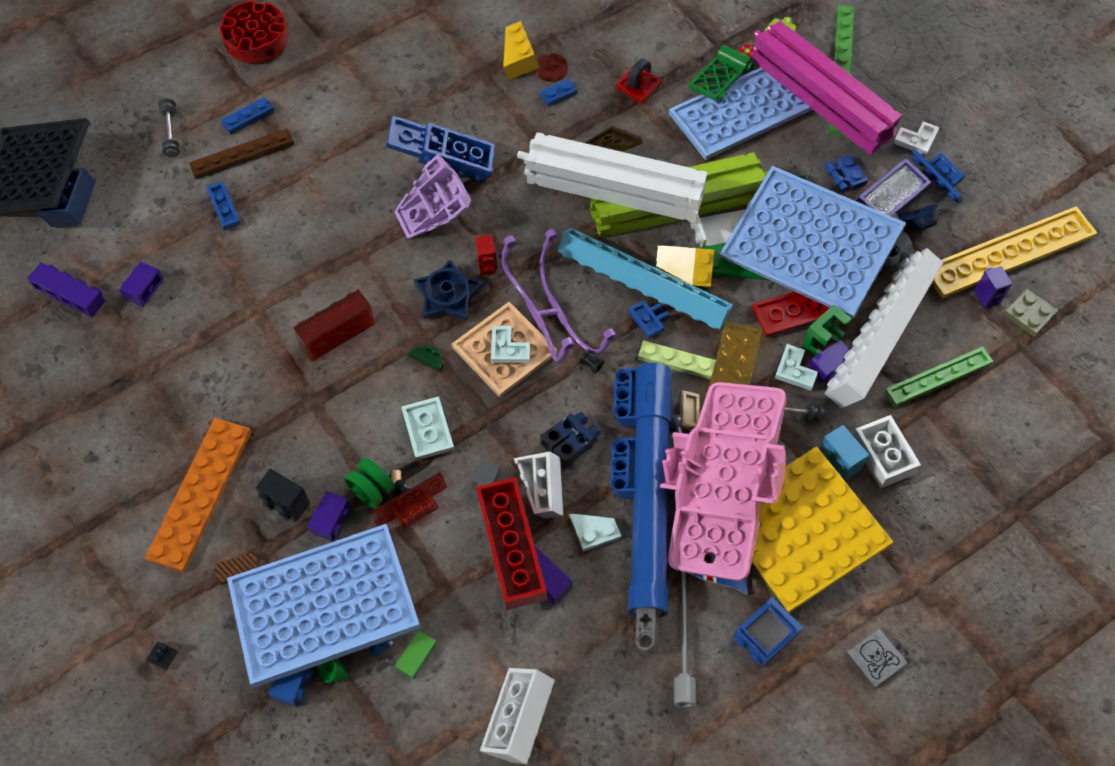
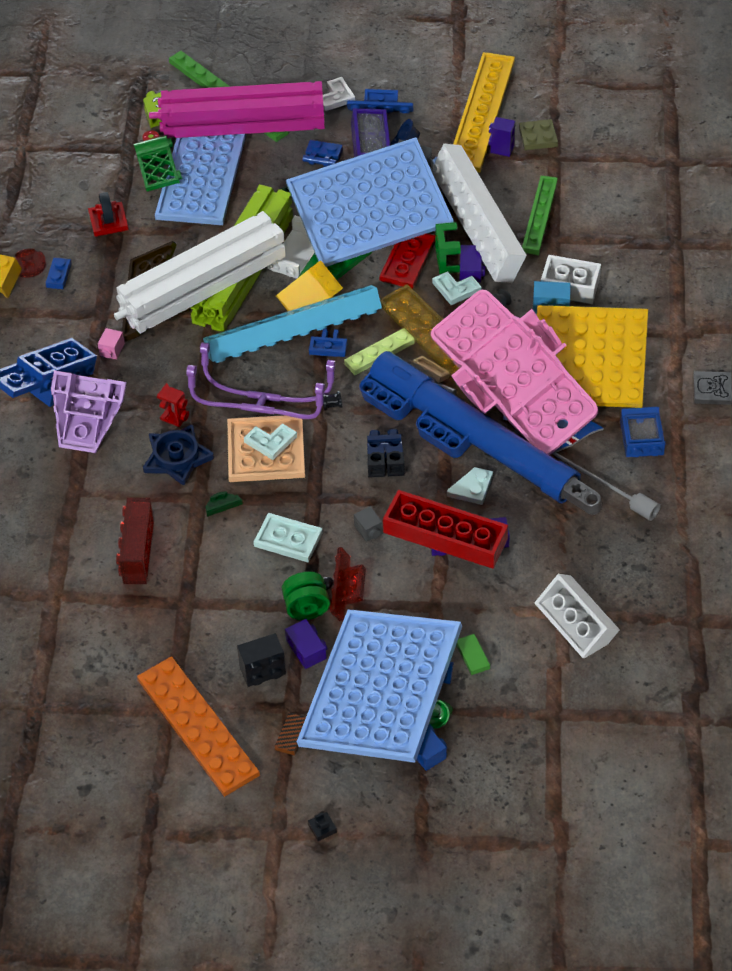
camera: 50 degrees left, 10 degrees down
white wedge [514,452,563,518] -> none
none -> bright pink brick [98,328,125,360]

